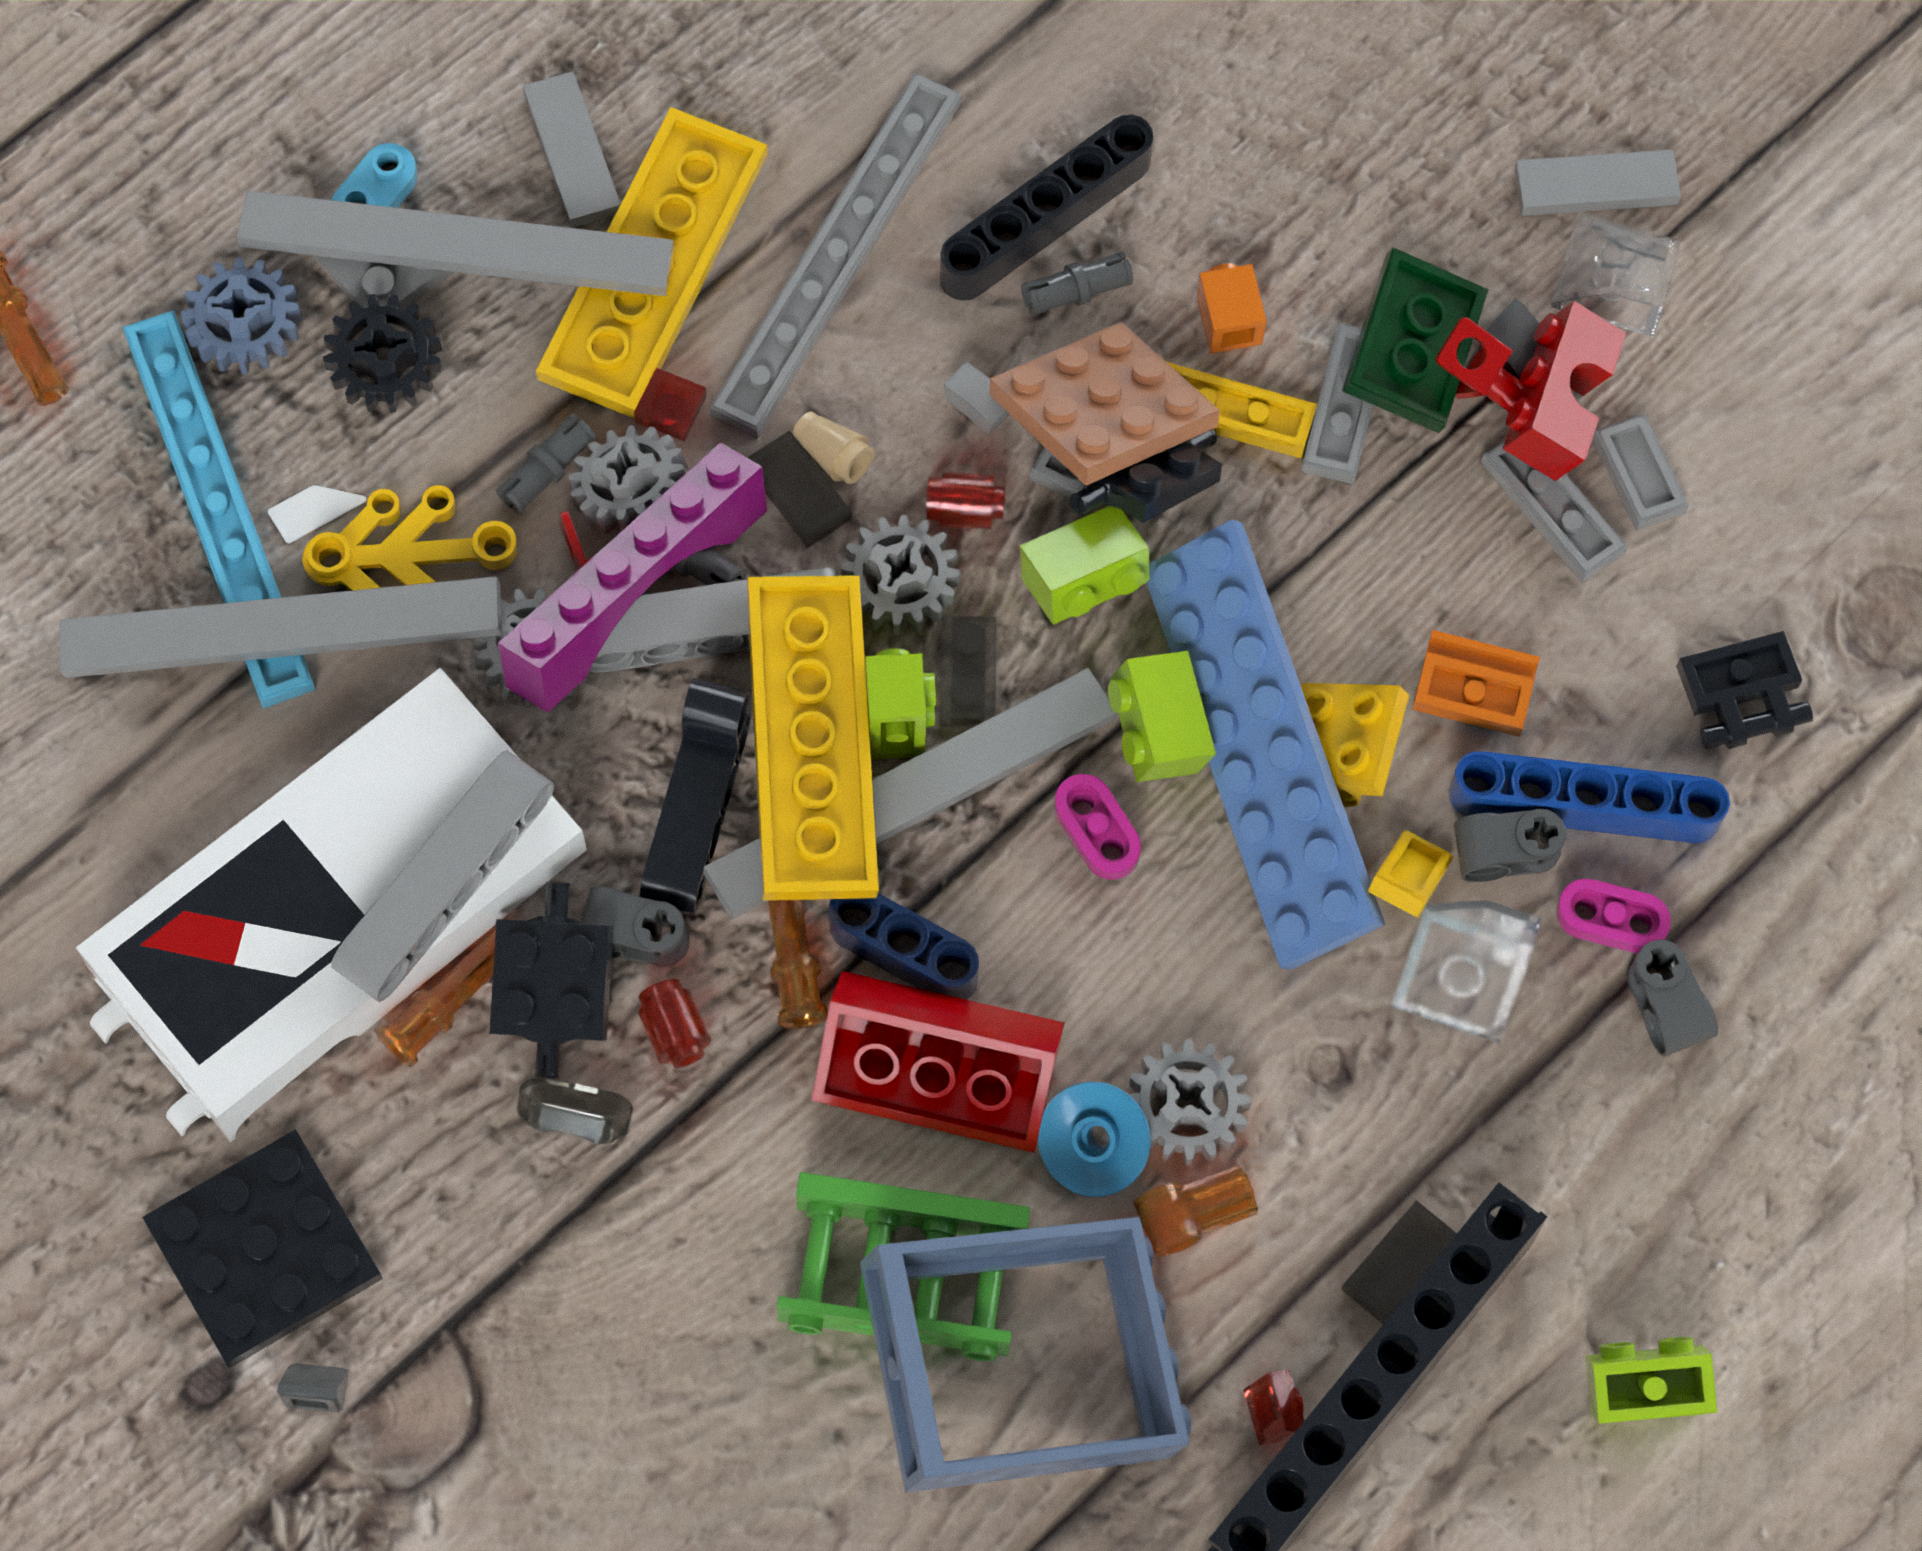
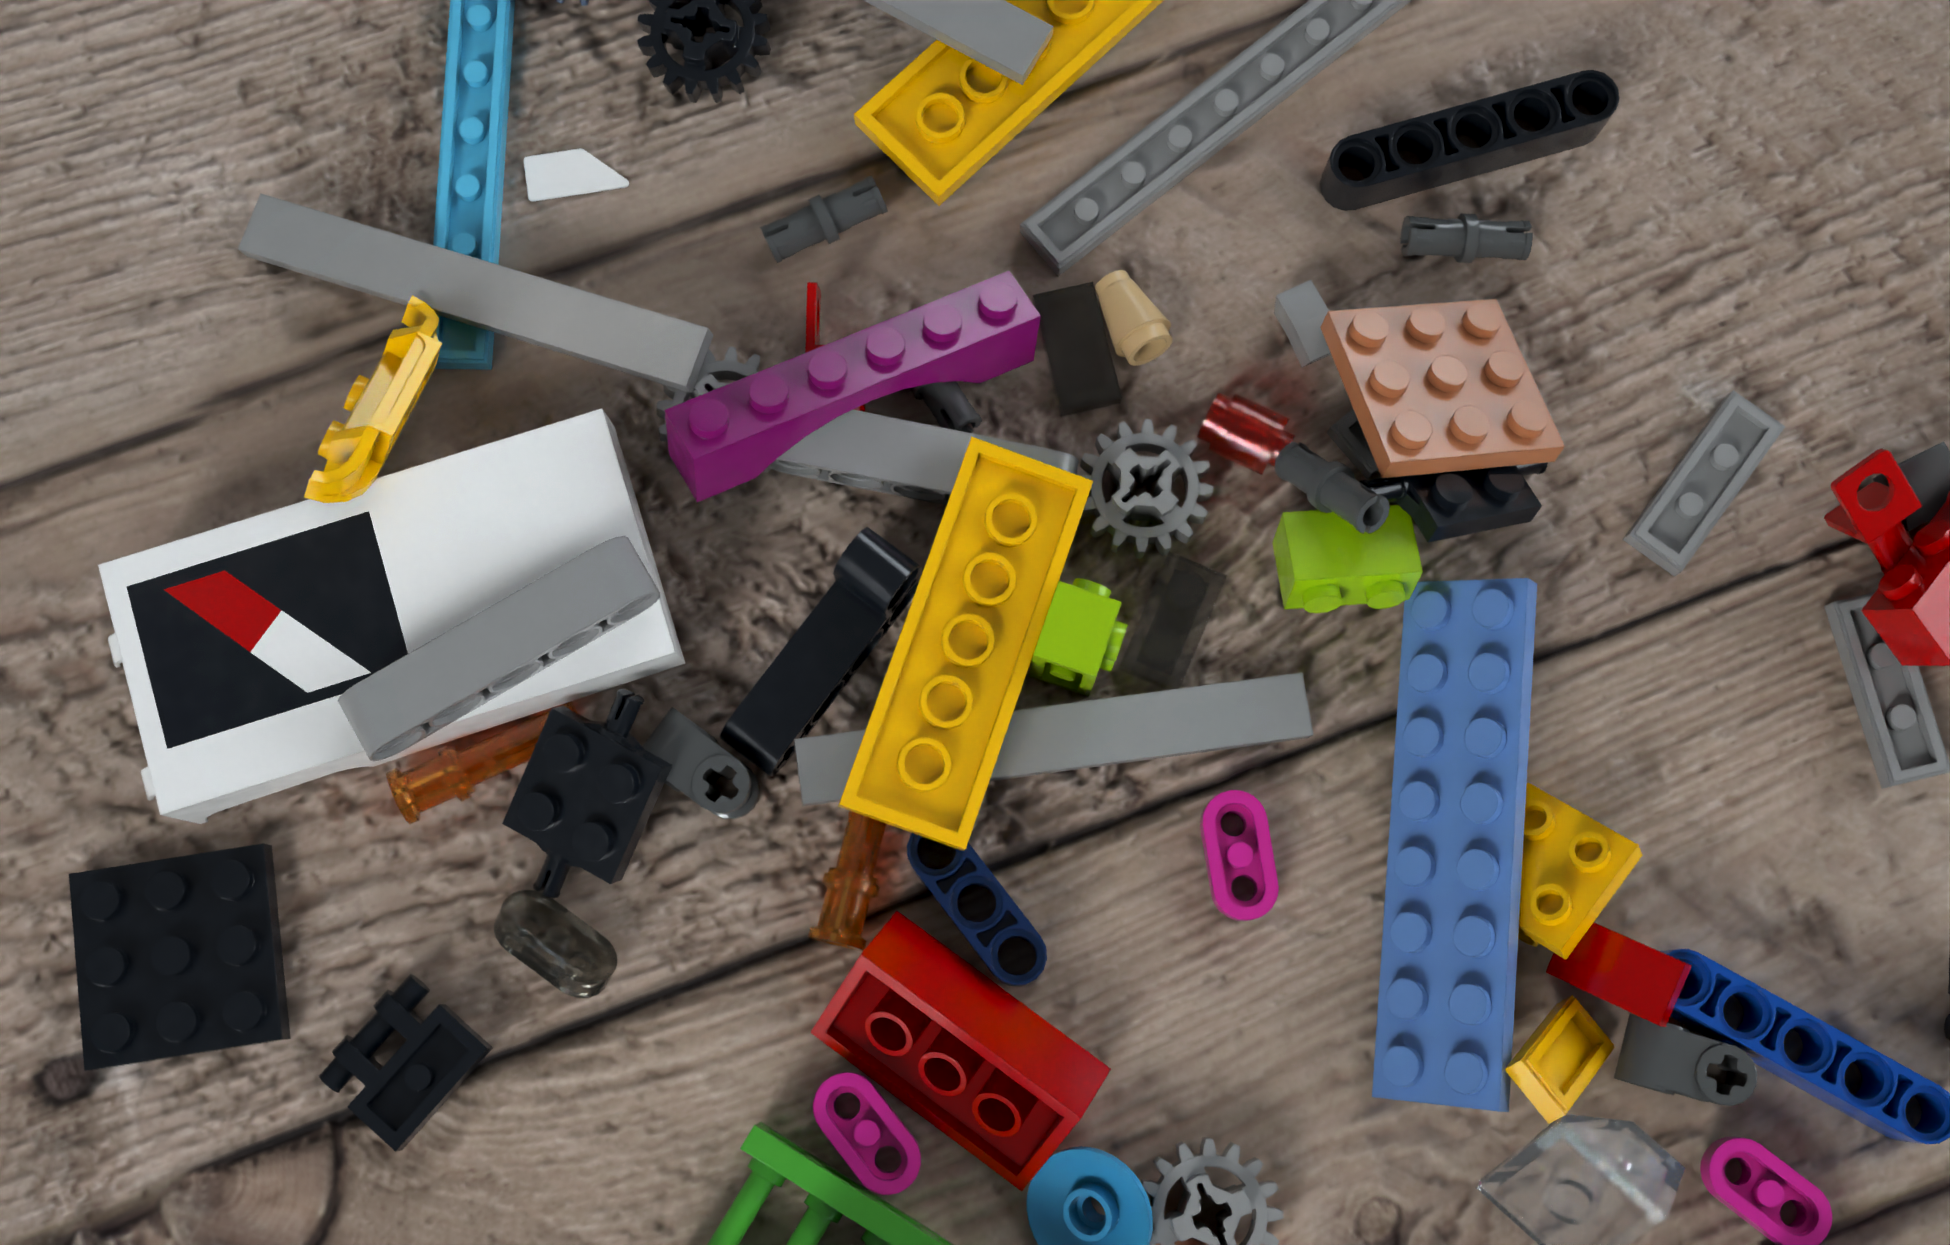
camera: 25 degrees right, 10 degrees up
dark grey slope [277,1363,348,1413] -> none
yellow plant [302,485,518,591] -> none
light grey gear [569,425,688,534] -> none
clear red plate [634,368,707,442] -> none
clear red brick [638,979,711,1068] -> none
lime brick [1108,651,1216,782] -> none
yellow tile [1167,362,1317,459] -> none
orange brick [1196,263,1267,354] -> none
dark green tile [1342,247,1489,433] -> none
orange plate [1412,630,1540,737] -> none
none -> yellow plate [304,295,442,503]
none -> black plate [319,974,493,1152]
none -> dark pink plate [813,1072,921,1195]
none -> dark grey pin [1275,442,1390,534]
none -> red slope [1546,922,1692,1027]

